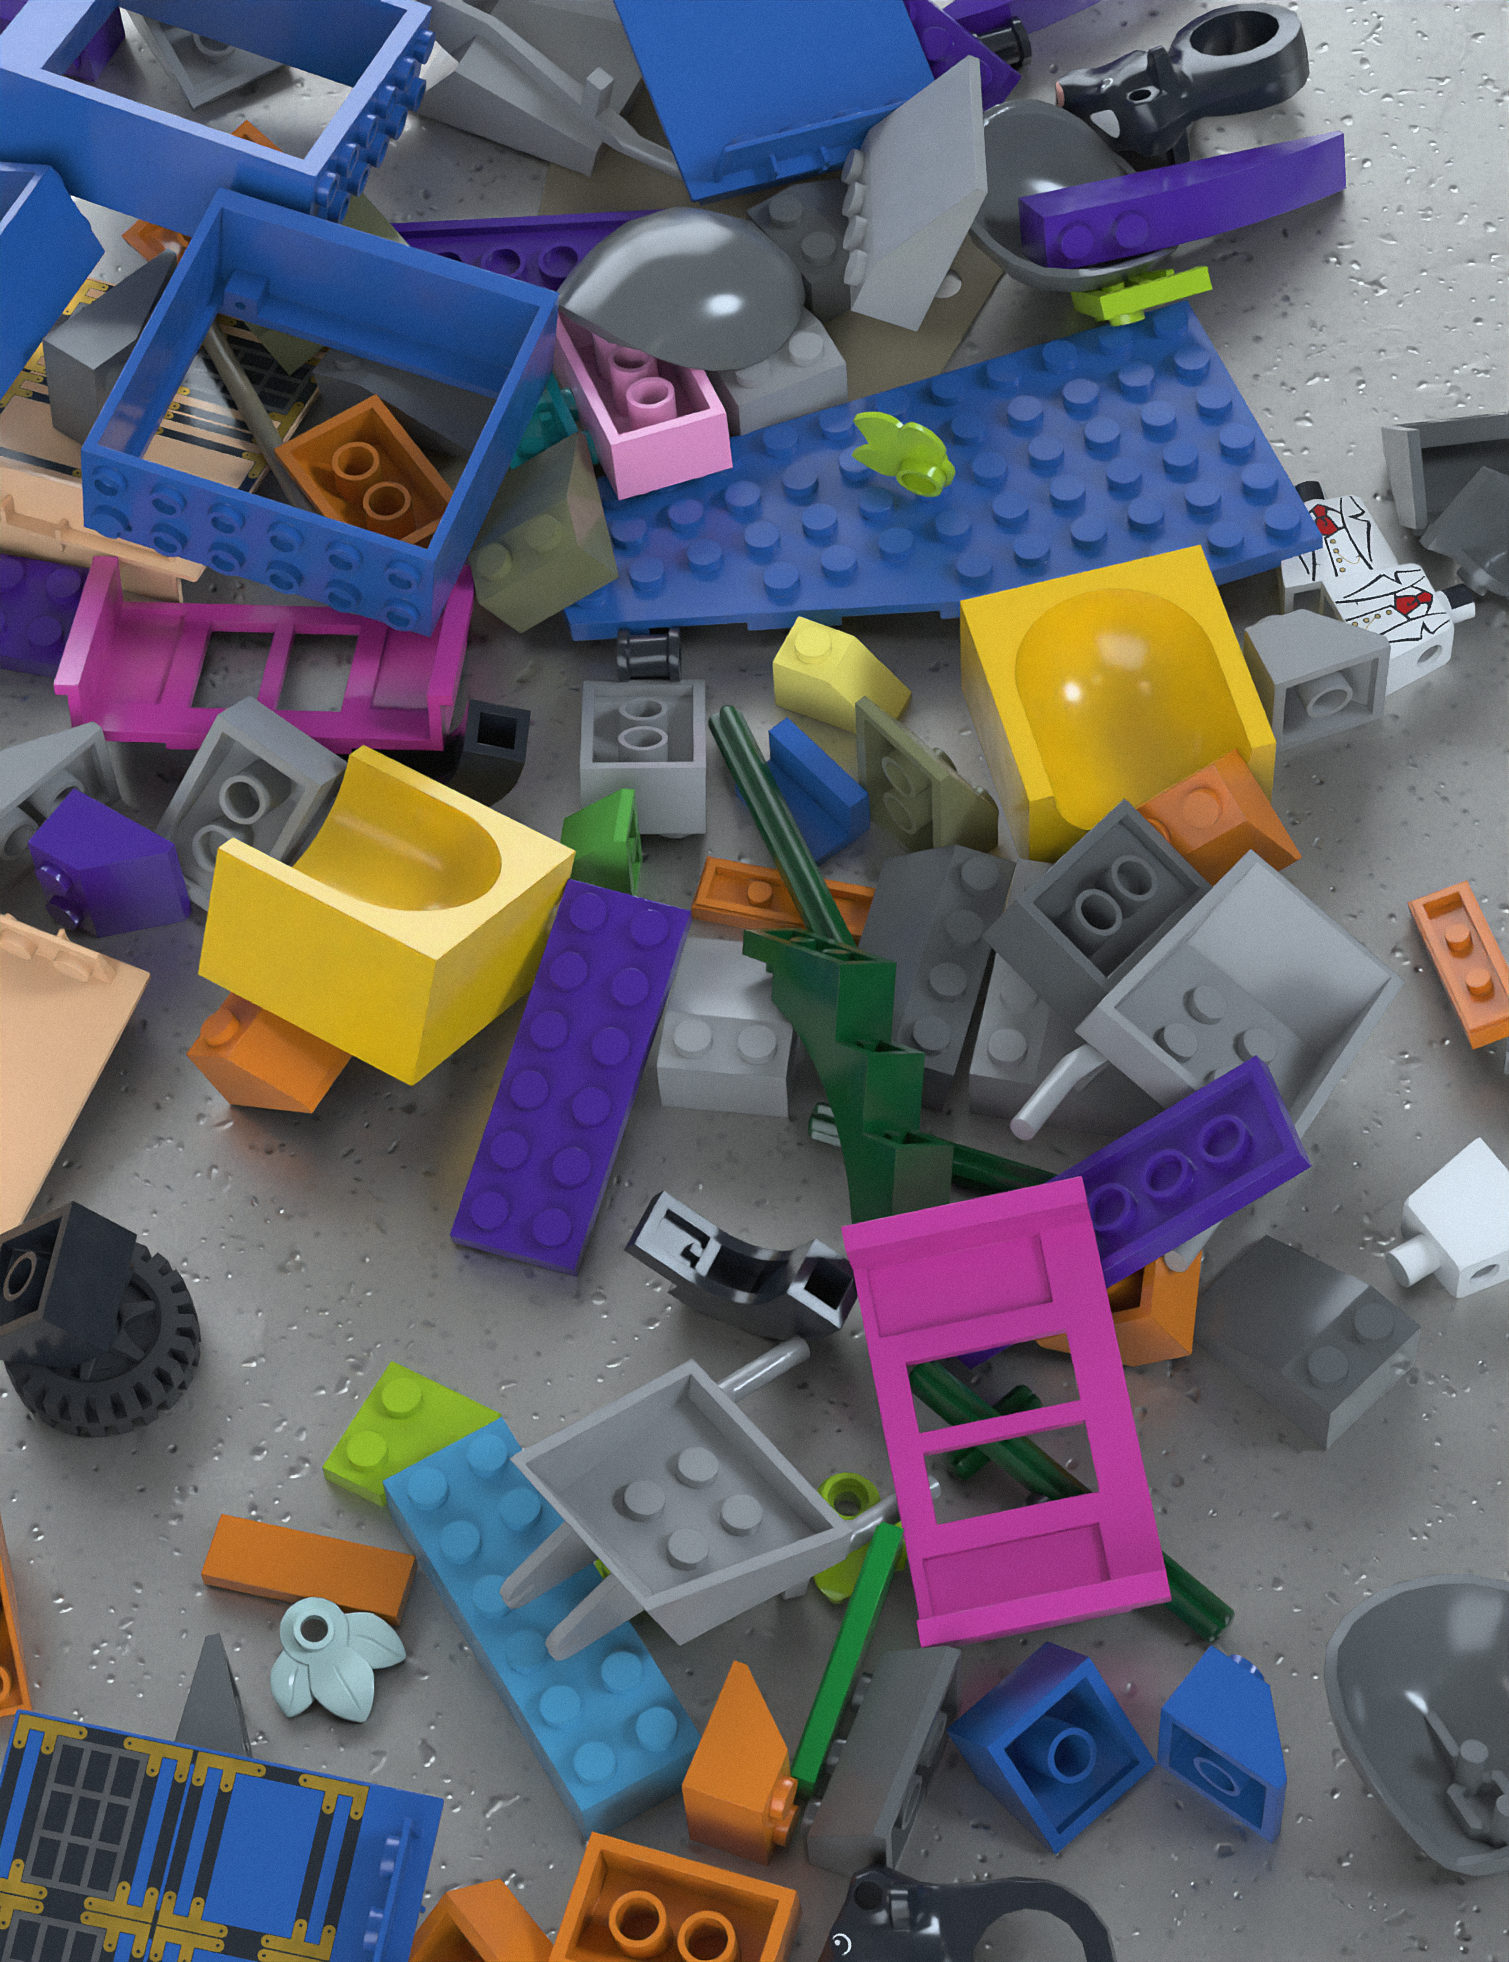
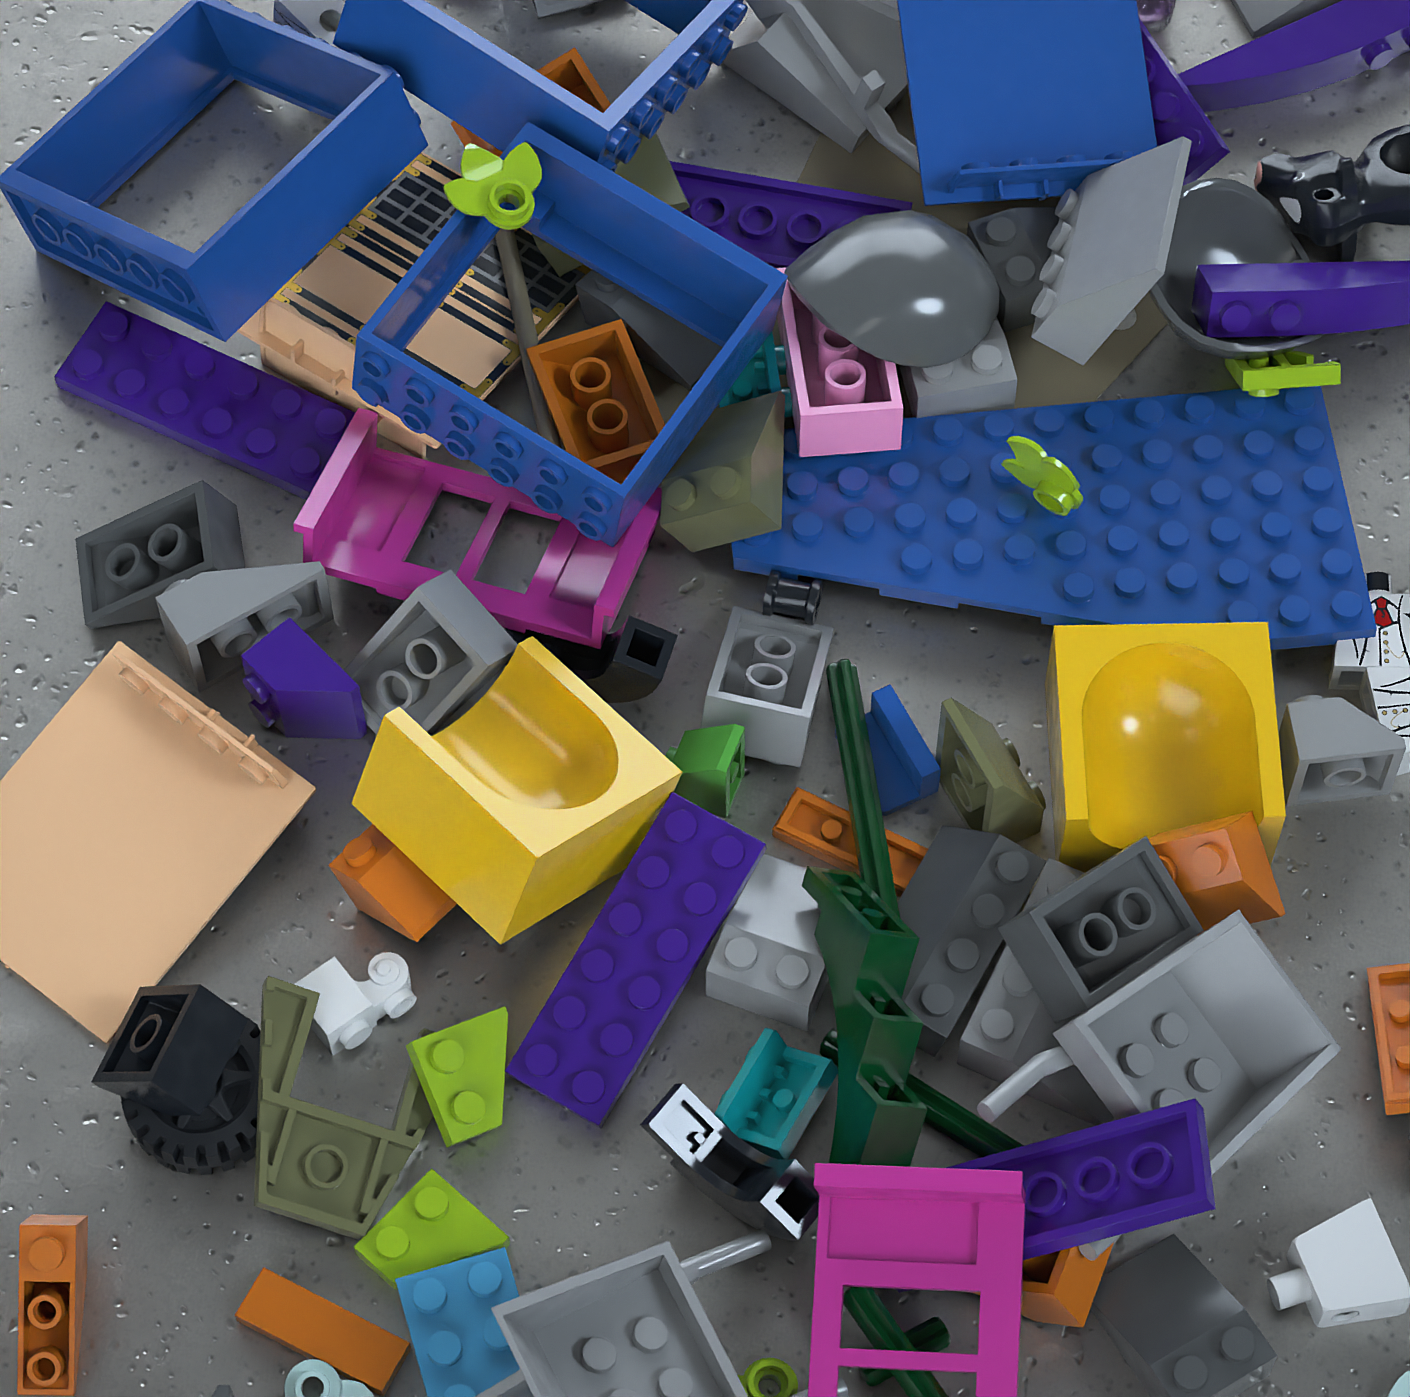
camera: 10 degrees right, 5 degrees up
dark grey slope [42,248,177,446] -> none
light yellow slope [772,616,912,734] -> none
black bush [969,16,1032,67] -> none
none -> olive wing [254,976,435,1240]
none -> white brick [294,952,417,1056]
none -> lime wing [406,1006,508,1148]
none -> lime plate [443,142,542,230]
none -> teal bracket [714,1028,838,1159]

